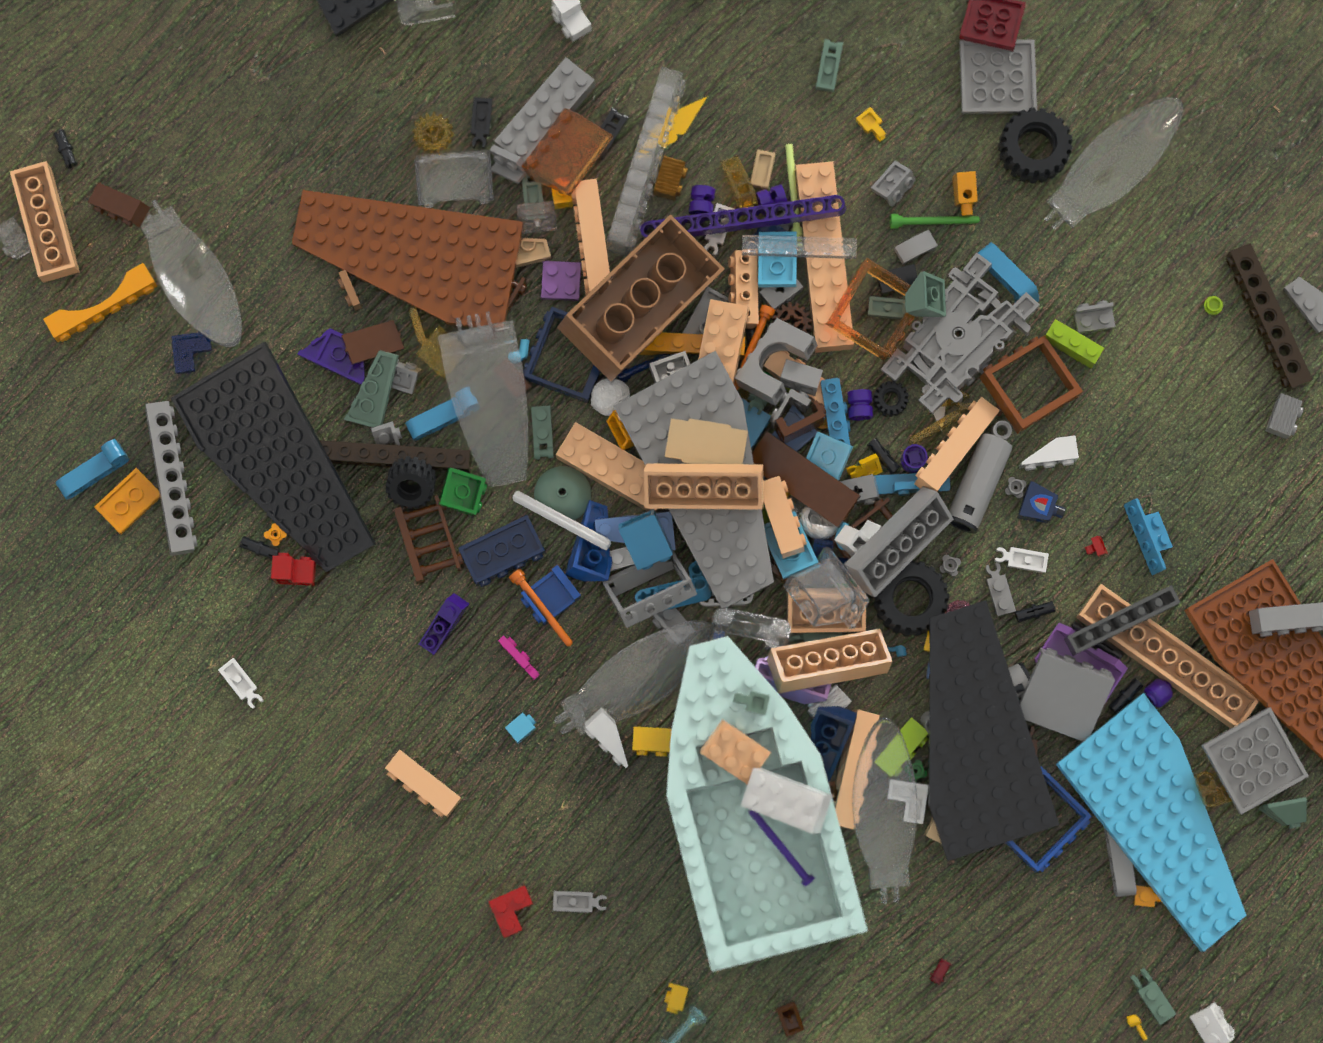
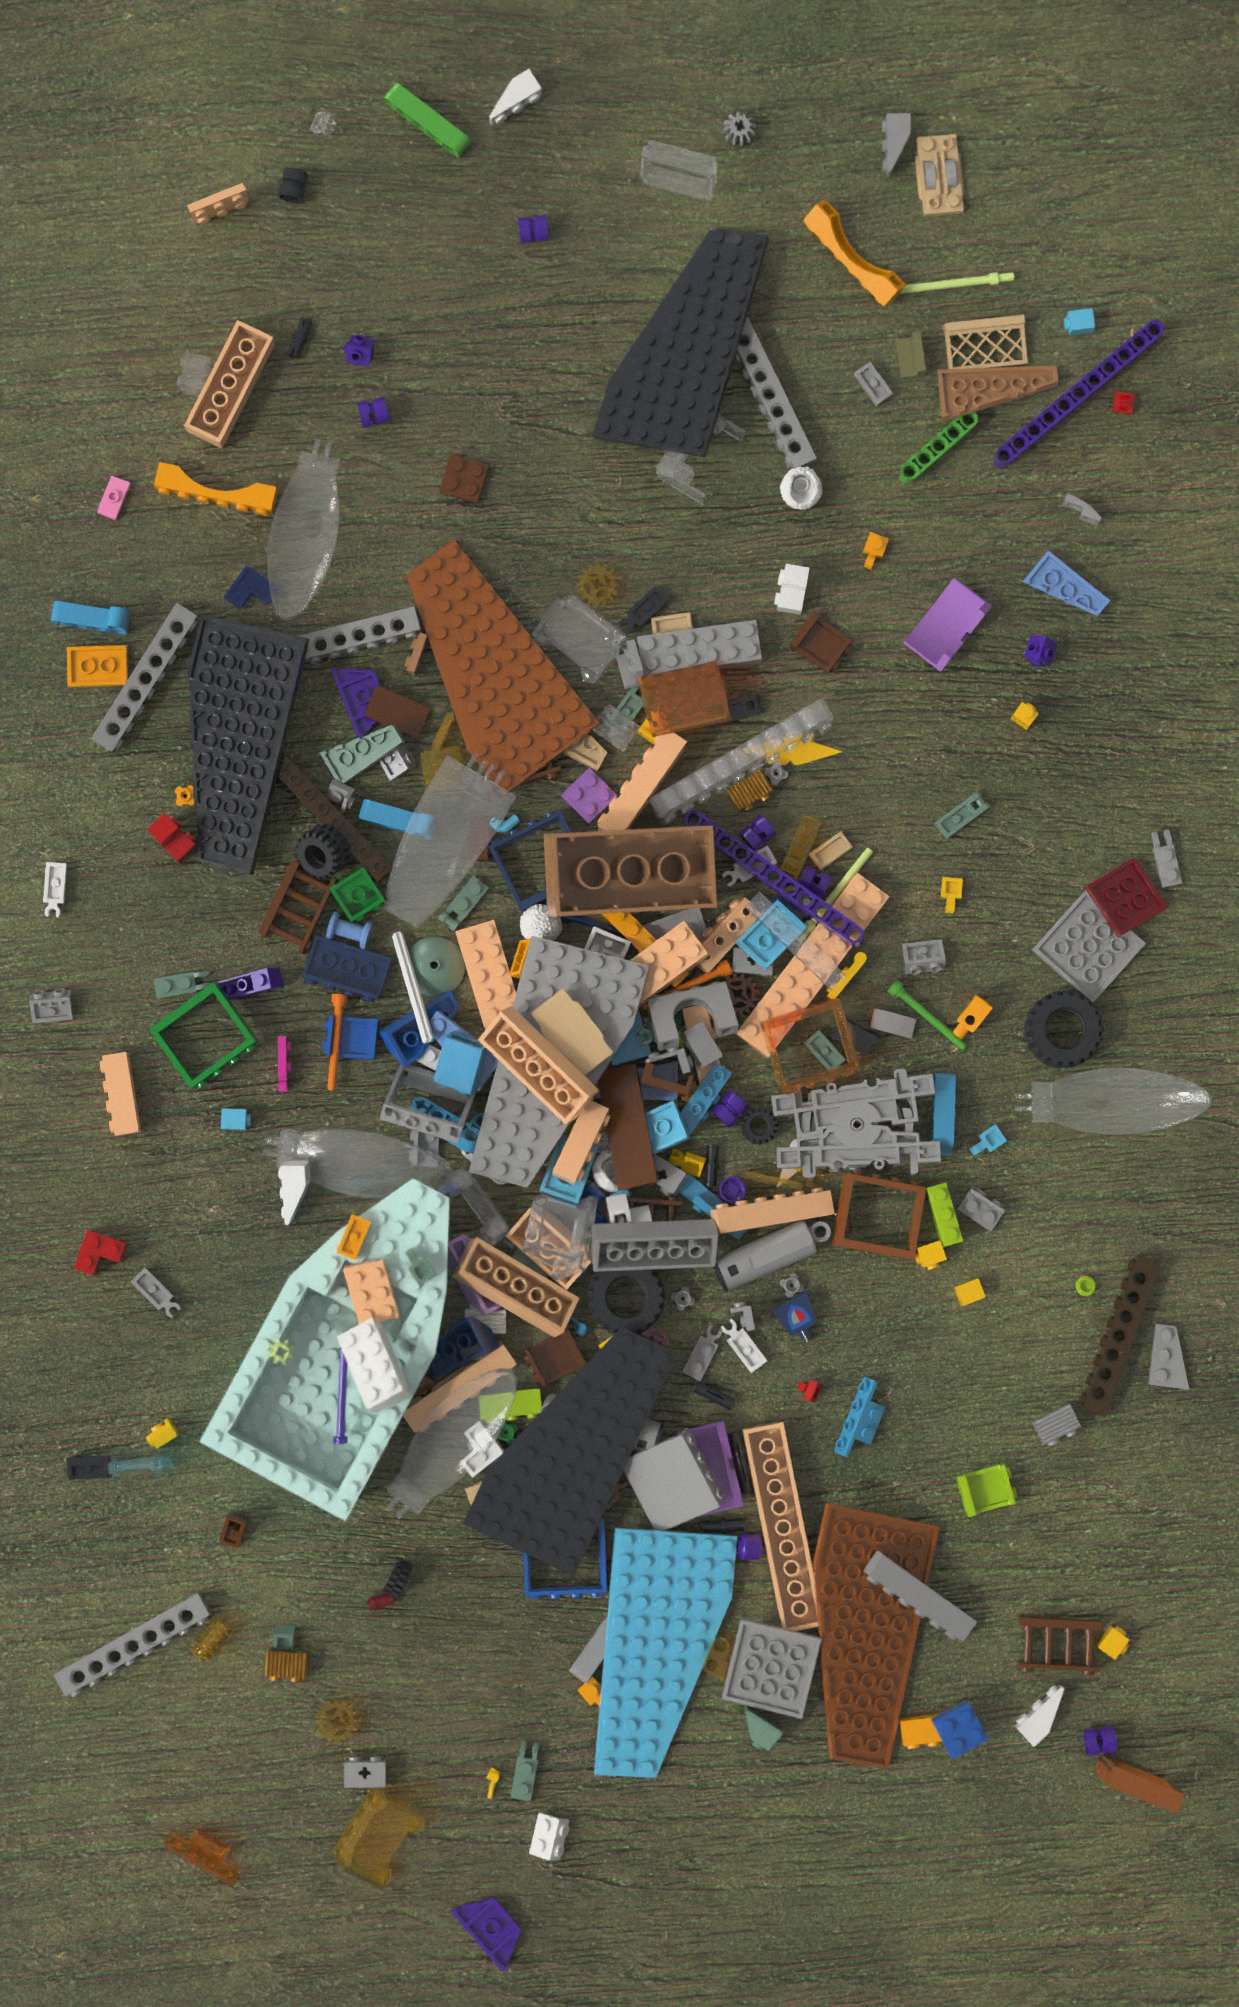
camera: 40 degrees right, 5 degrees up
reddish brown brick [88,182,150,228] -> none
black pin [239,536,280,559] -> none
yellow brick [632,727,672,757] -> none
sand green slope [904,271,946,317] -> none
white slope [1019,436,1079,470] -> none
dark grey brick [1064,585,1181,656] -> none
none -> light grey bracket [29,988,74,1023]
none -> bright pink plate [97,476,131,520]
none -> green window [149,982,259,1089]
none -> sand green hinge [154,971,212,999]
none -> yellowish green gear [268,1338,294,1364]
none -> light grey brick [300,606,421,664]
none -> medium blue piece [326,911,373,950]
none -> light orange plate [336,1214,371,1260]
none -> dark purple brick [344,335,375,367]
none -> dark purple wheel [357,397,390,428]
none -> black tyre [383,1558,413,1598]
none -> reddish brown plate [439,454,489,504]
none -> reddish brown panel [523,1328,586,1387]
none -> tan tile [651,612,693,634]
none -> light grey bracket [730,1301,755,1331]
none -> light grey plate [764,761,788,785]
none -> reddish brown panel [789,611,853,674]
none -> yellow plate [826,952,867,1002]
none -> yellow brick [915,1240,947,1270]
none -> yellow panel [954,1278,985,1306]
none -> lime panel [955,1463,1018,1517]
none -> medium azure plate [969,1124,1007,1156]

